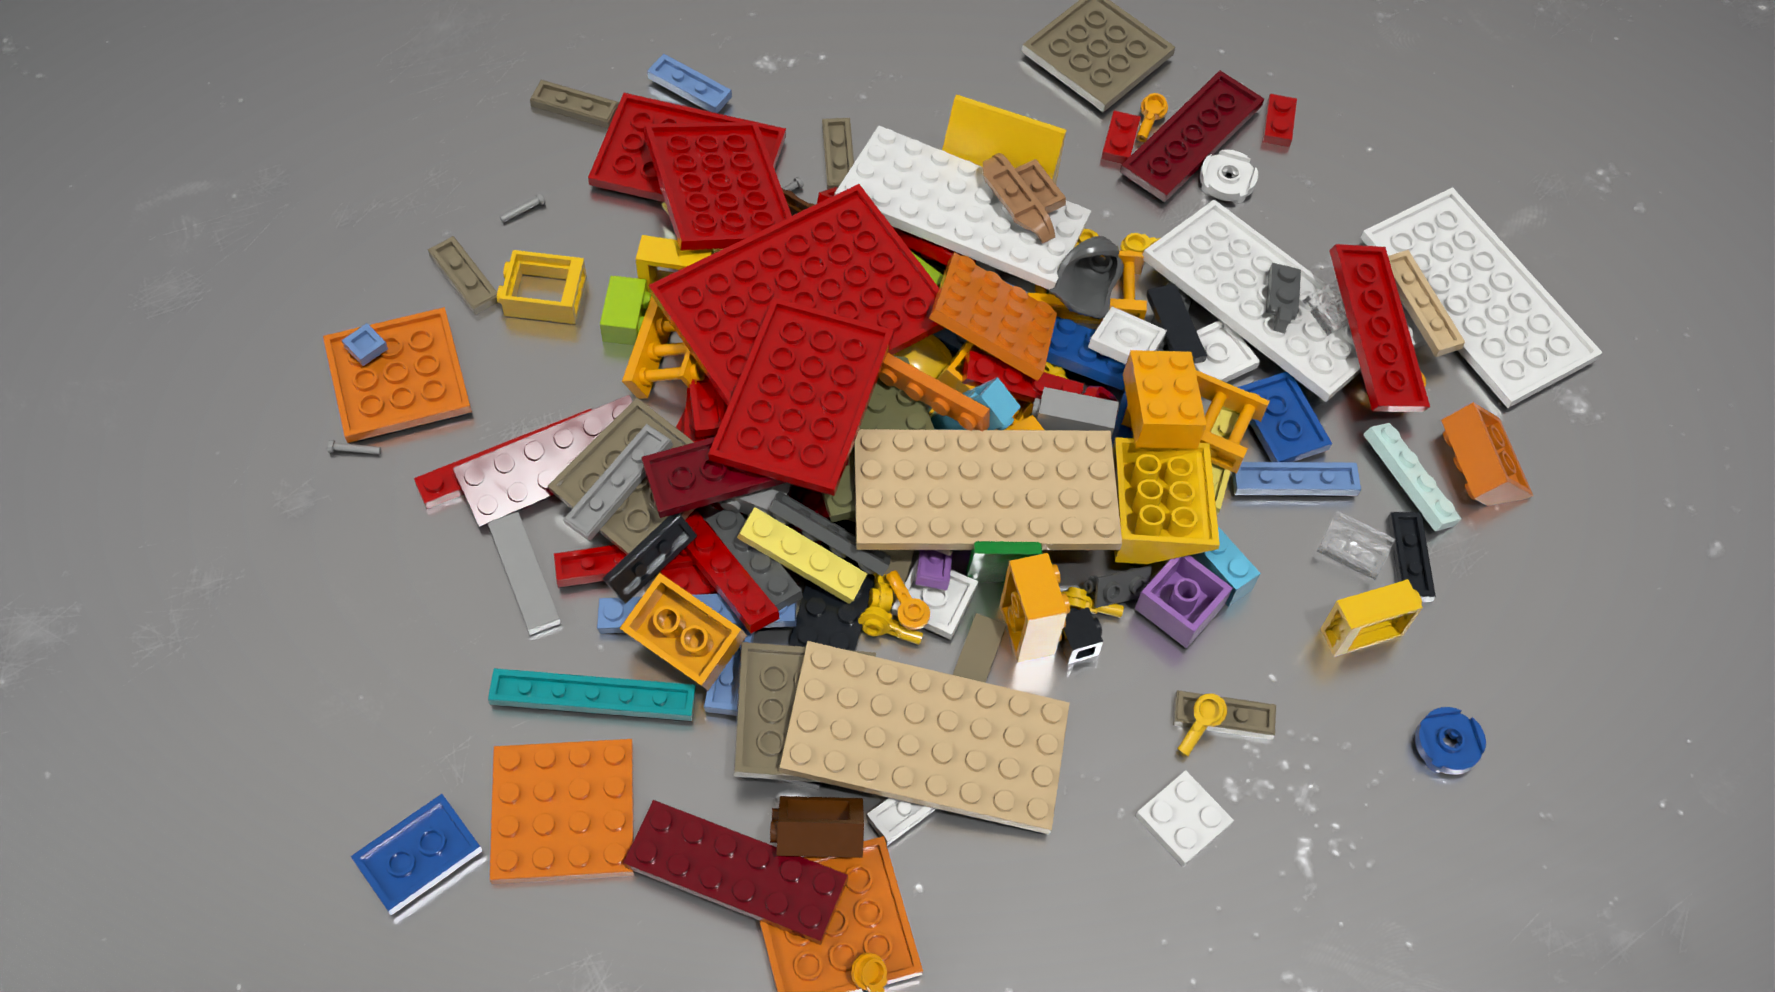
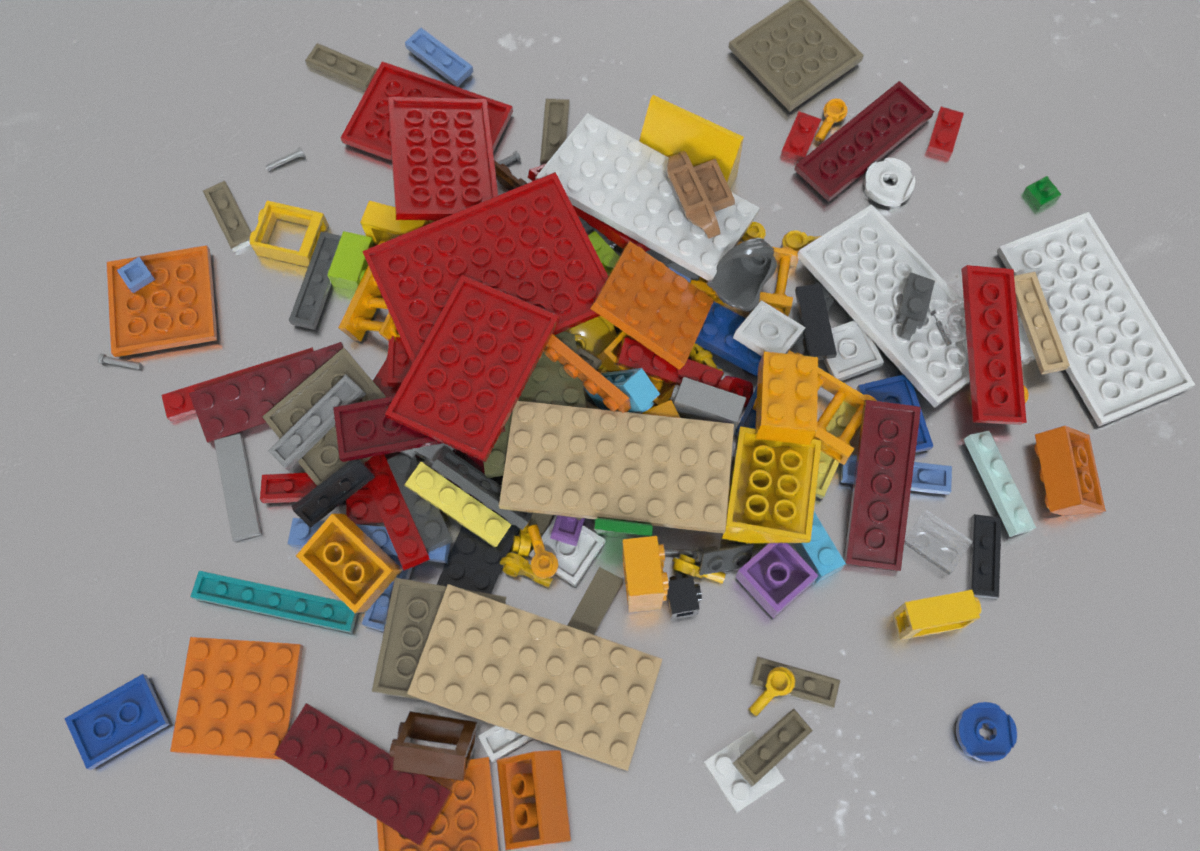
camera: 15 degrees right, 10 degrees up
none -> dark grey plate [289,231,341,330]
none -> orange slope [497,750,571,850]
none -> dark tan tile [732,708,813,787]
none -> dark red plate [844,400,921,571]
none -> green tile [1024,176,1062,210]

